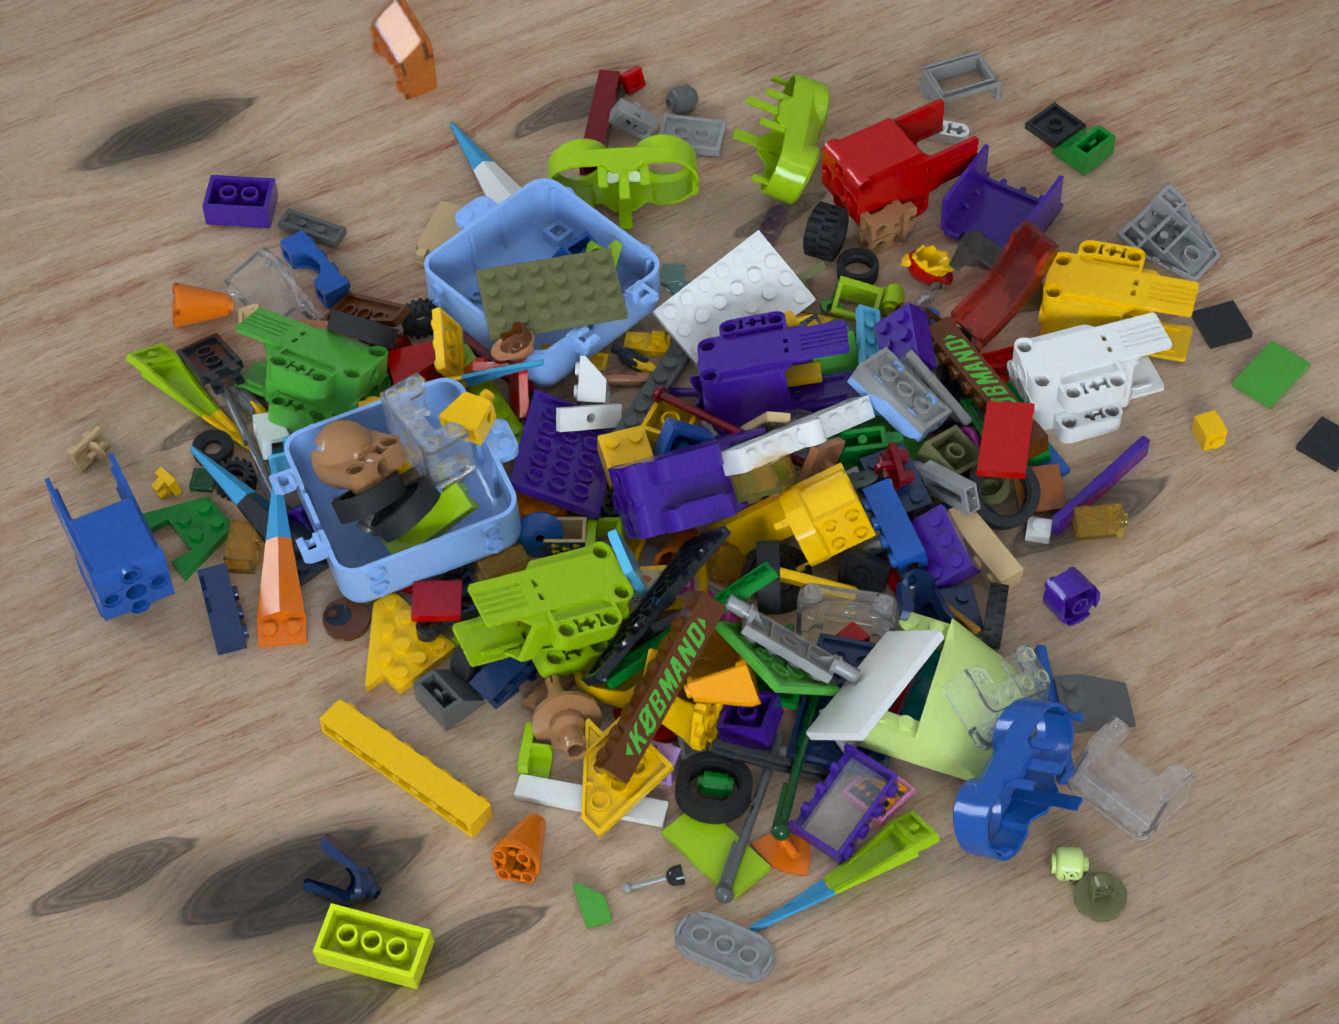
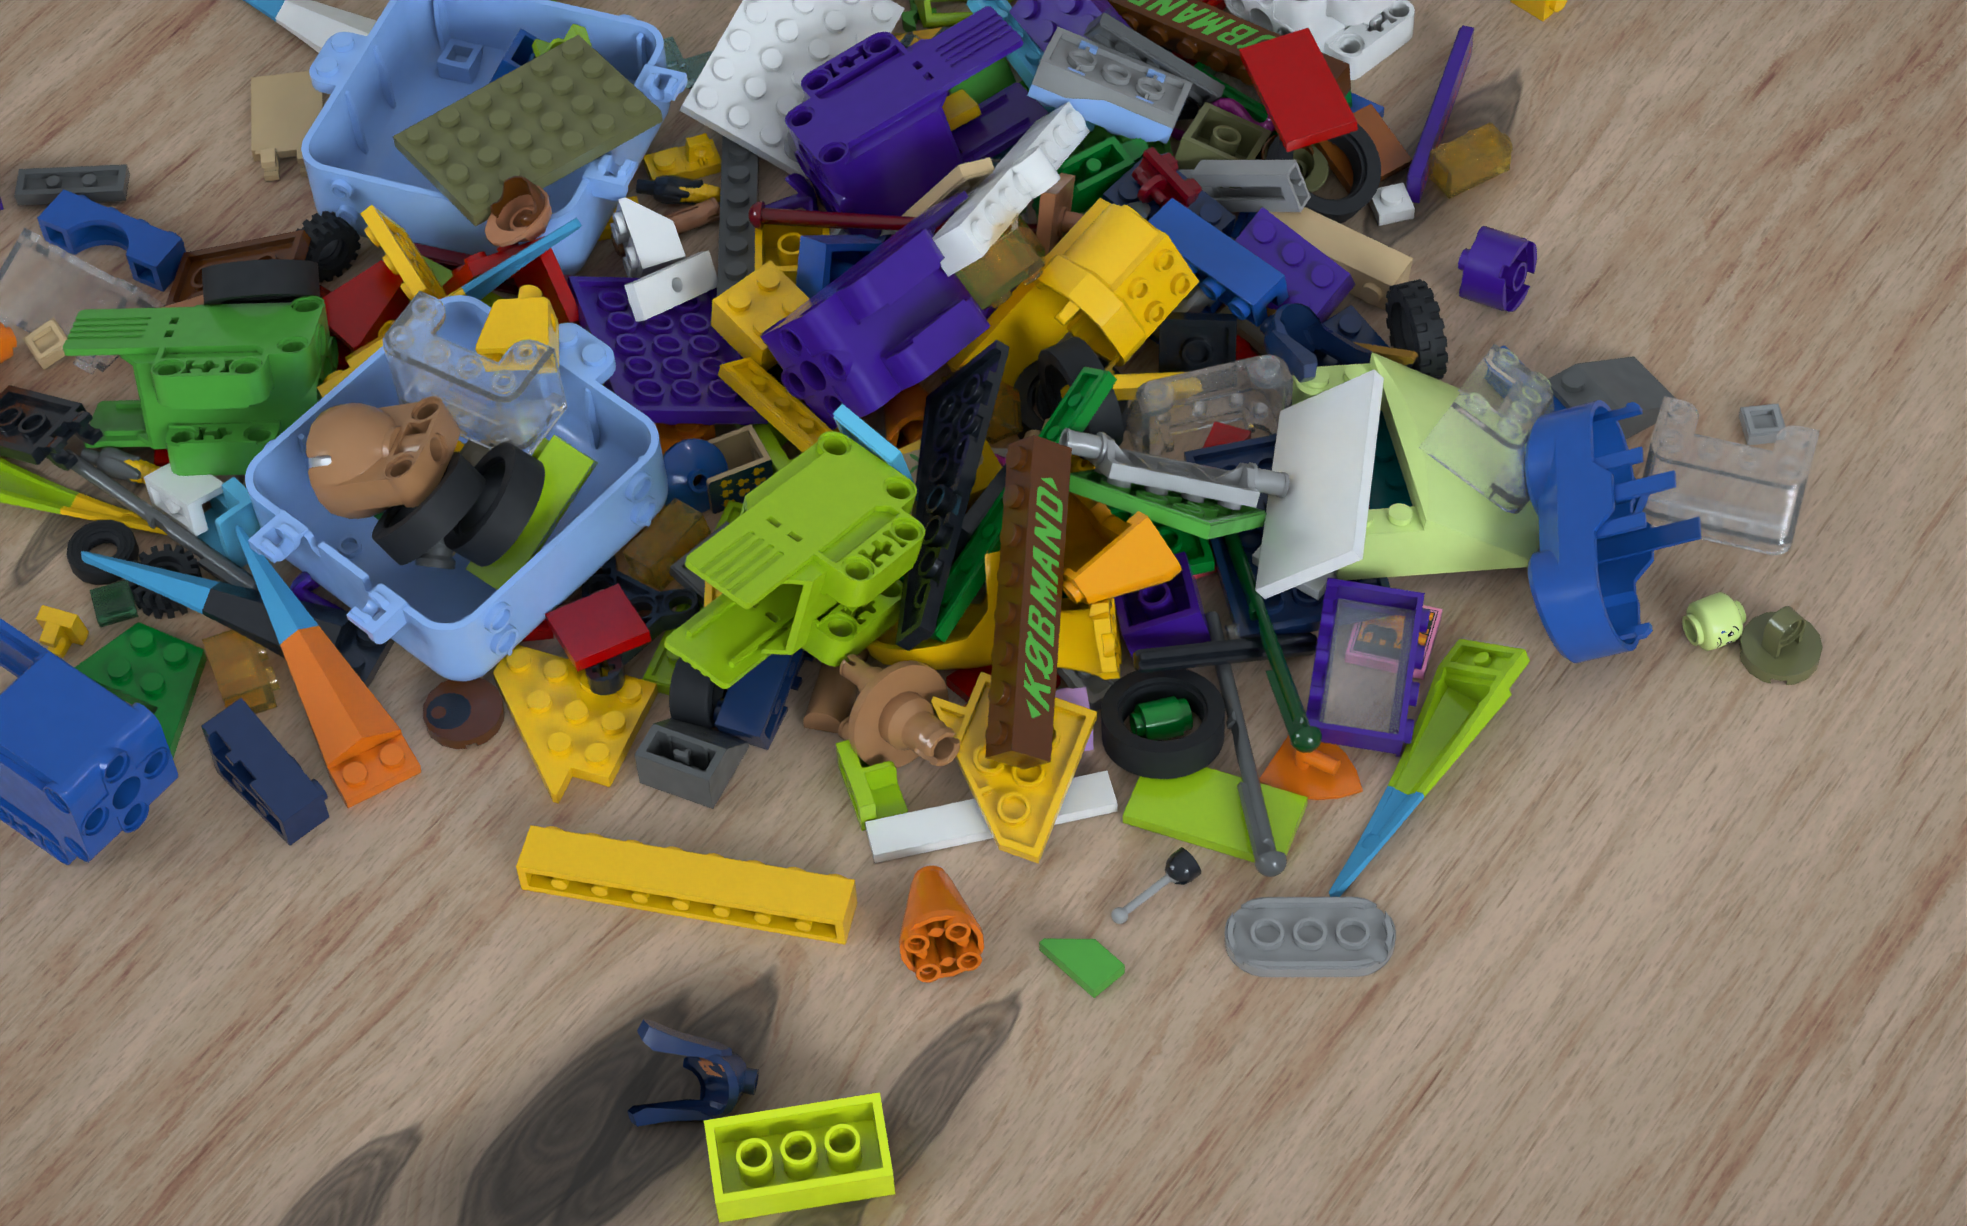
camera: 25 degrees left, 0 degrees up
none -> yellow tile [718,357,833,453]
none -> light grey tile [1739,404,1787,446]

